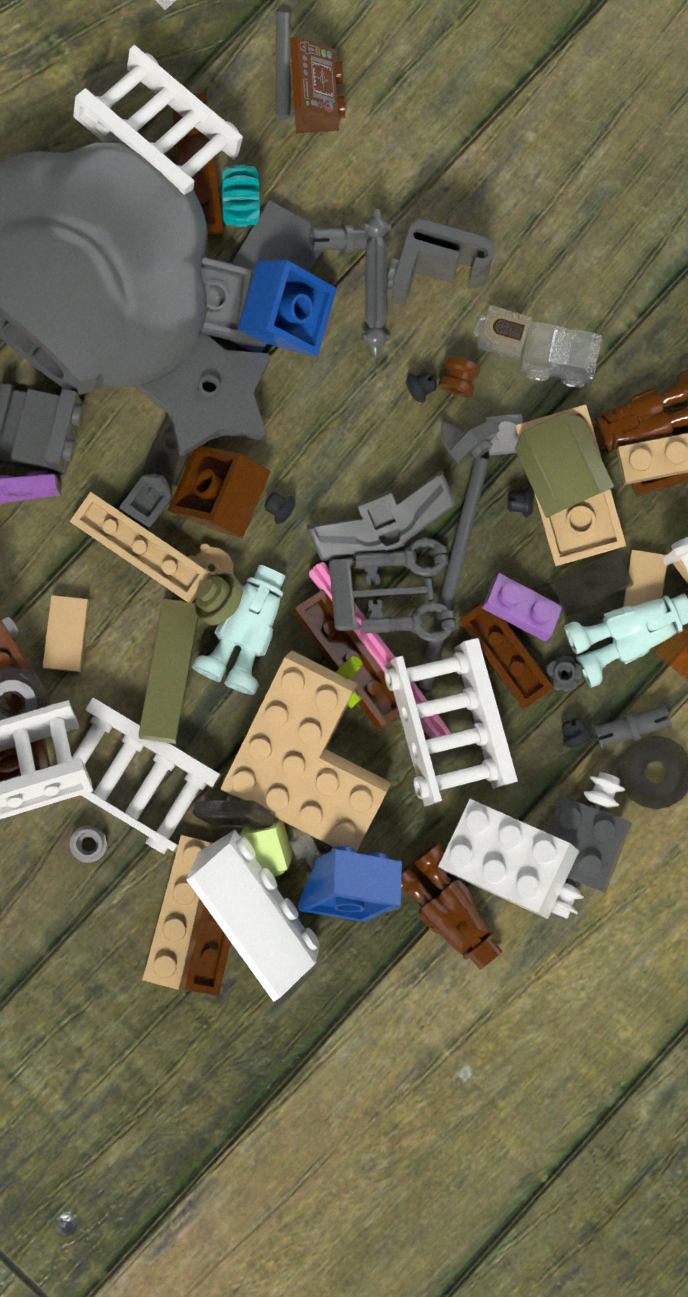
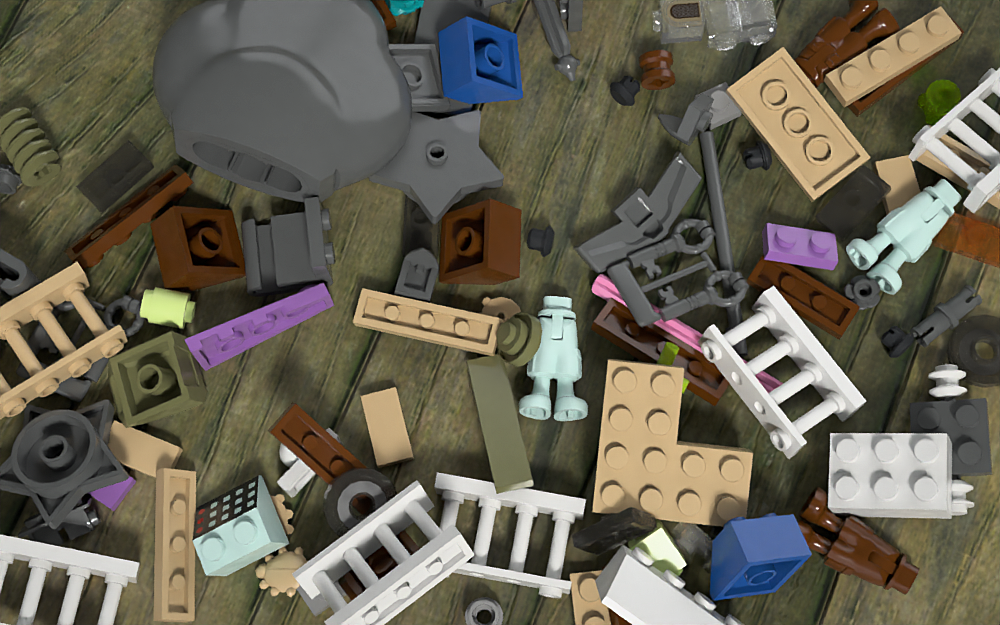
camera: 15 degrees left, 10 degrees down
olive slope [515,413,614,518] -> none

